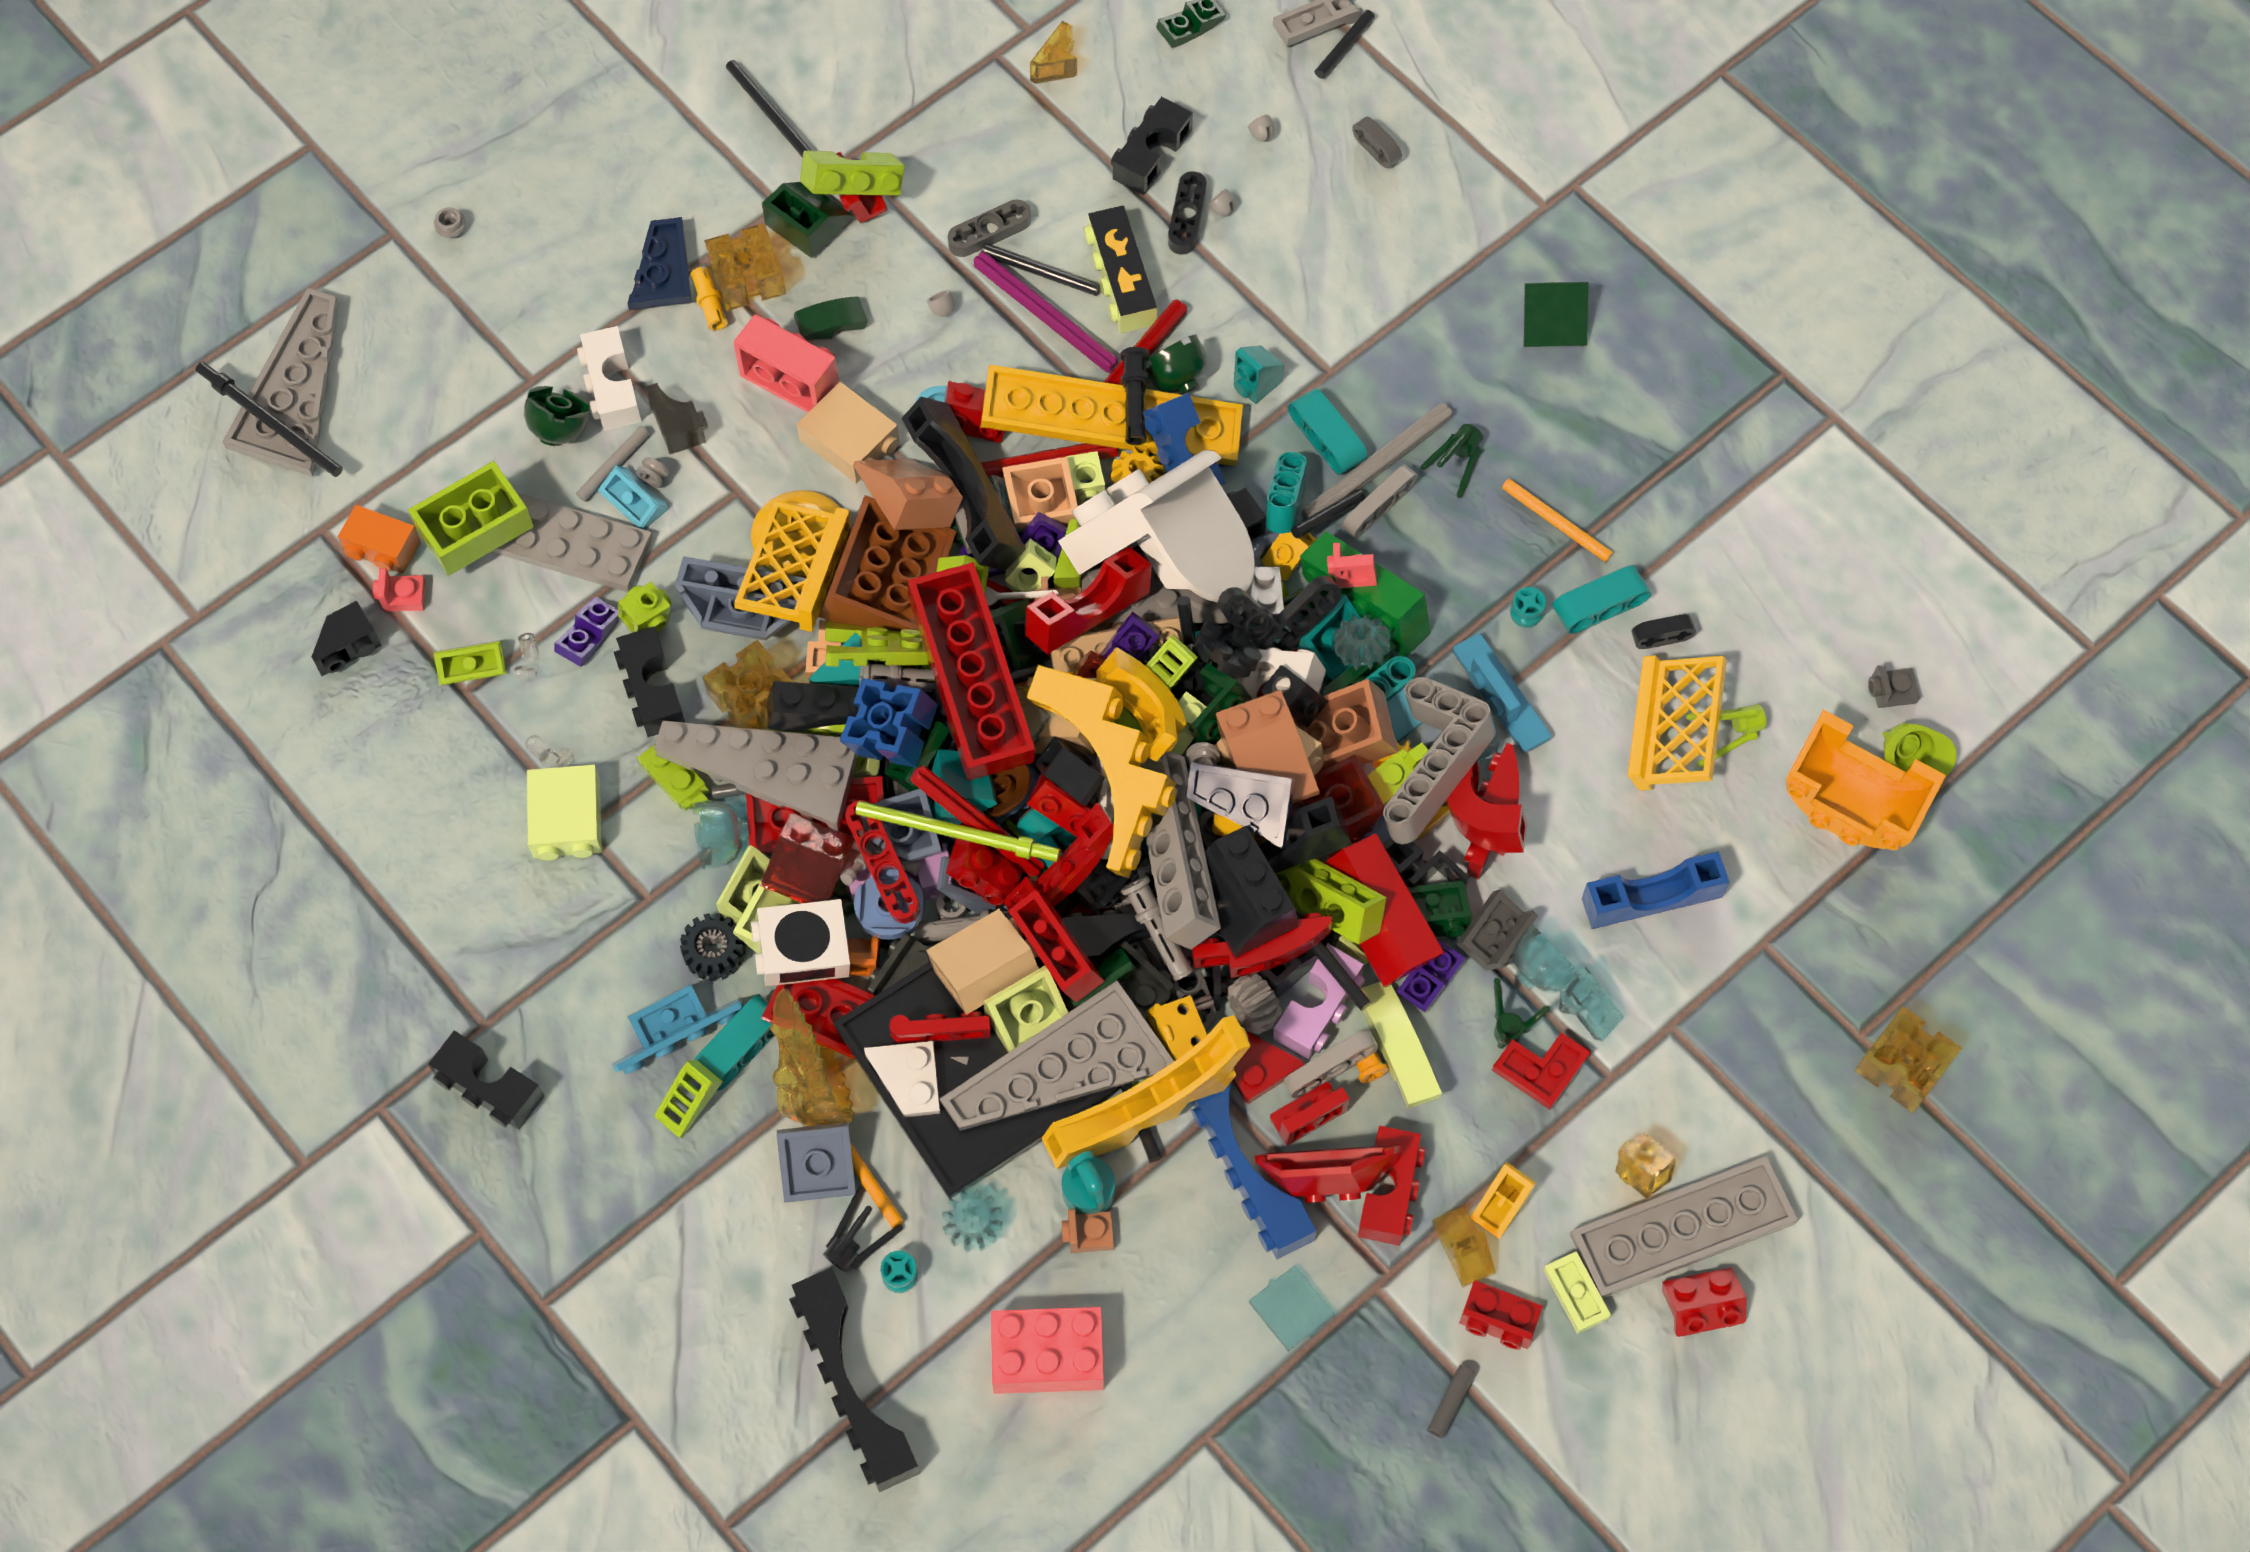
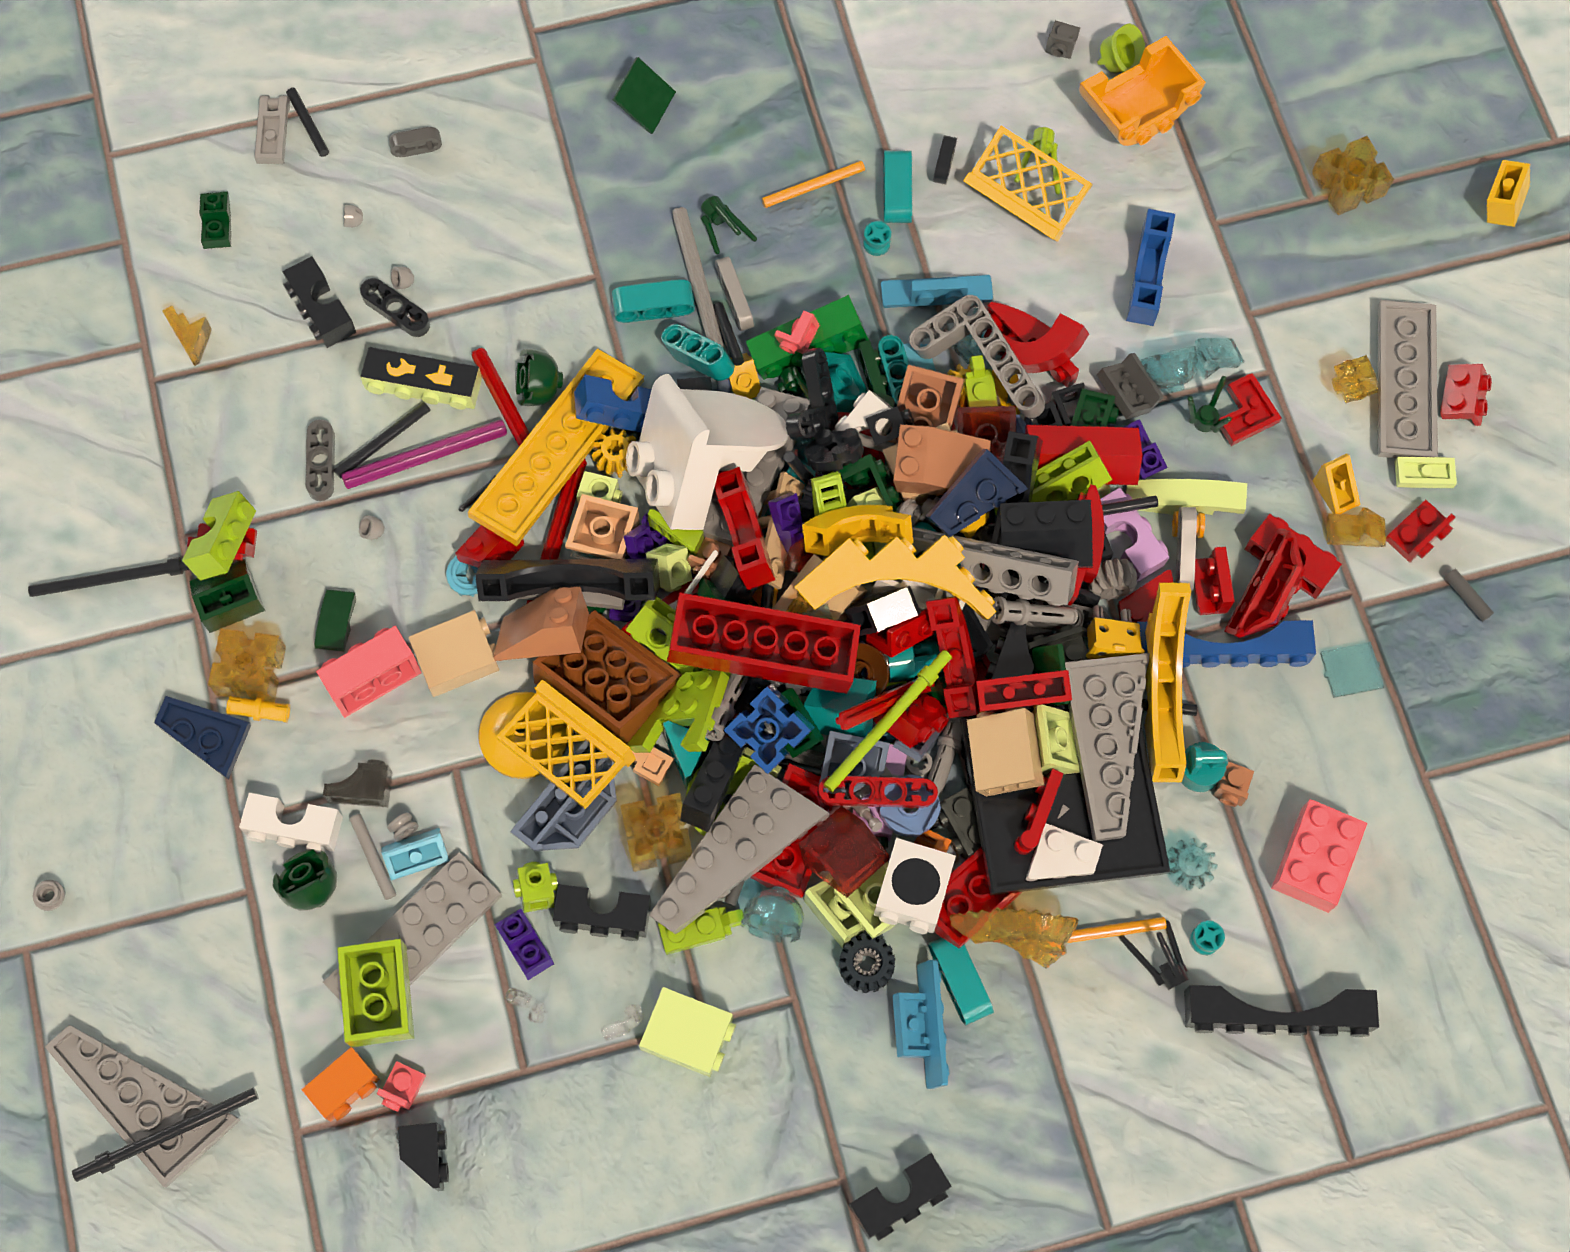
camera: 65 degrees left, 5 degrees up
lime slope [433,640,507,685] -> none
lime slope [654,1060,723,1138] -> none
sand blue plate [777,1122,856,1203] -> none
black pin [1121,347,1150,445] -> none
teal slope [1233,345,1284,404] -> none
clear light blue gear [1334,613,1390,671] -> none
none -> yellow brick [1487,160,1530,227]

